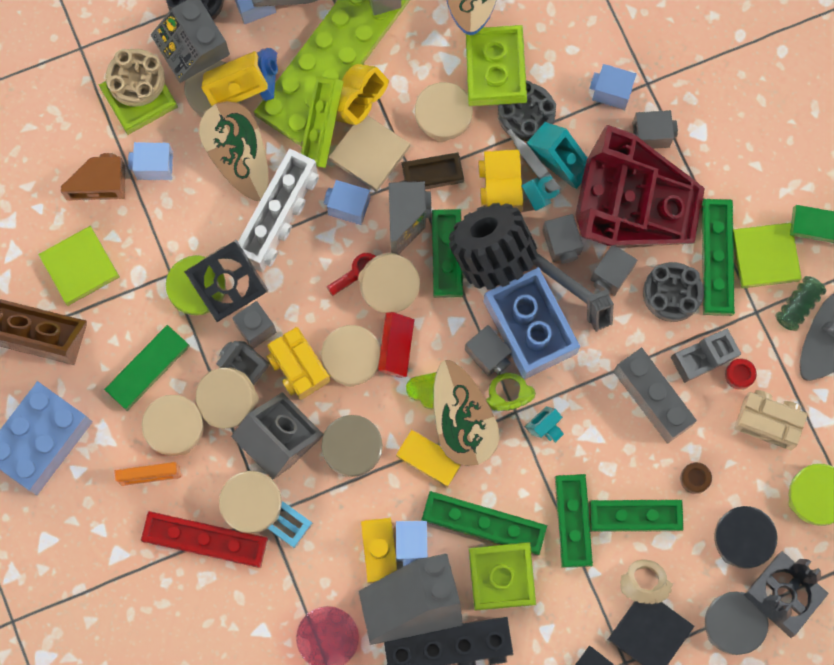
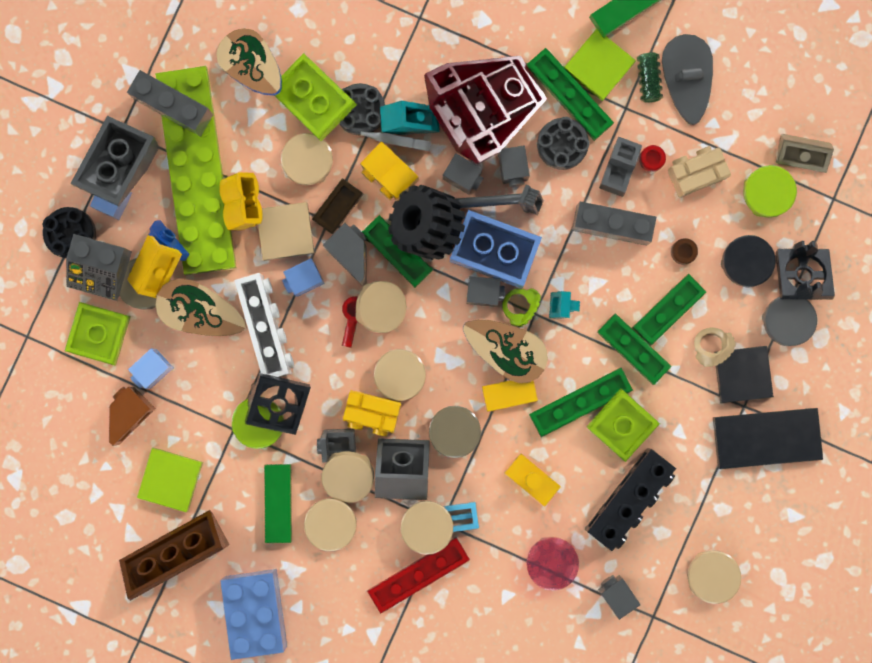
camera: 40 degrees left, 10 degrees up
tan tile [106,49,165,107] -> none
orange tile [114,462,181,486] -> none
dark grey brick [232,301,277,349] -> none
lime tile [301,76,344,168] -> none
dark grey slope [359,553,463,645] -> none
red tile [378,312,415,378] -> none
light blue brick [396,521,428,567] -> none
clear neon green tile [406,372,437,410] -> none
teal tile [521,176,560,211] -> none
medium blue brick [589,64,637,110] -> none
dark grey brick [632,110,678,149] -> none

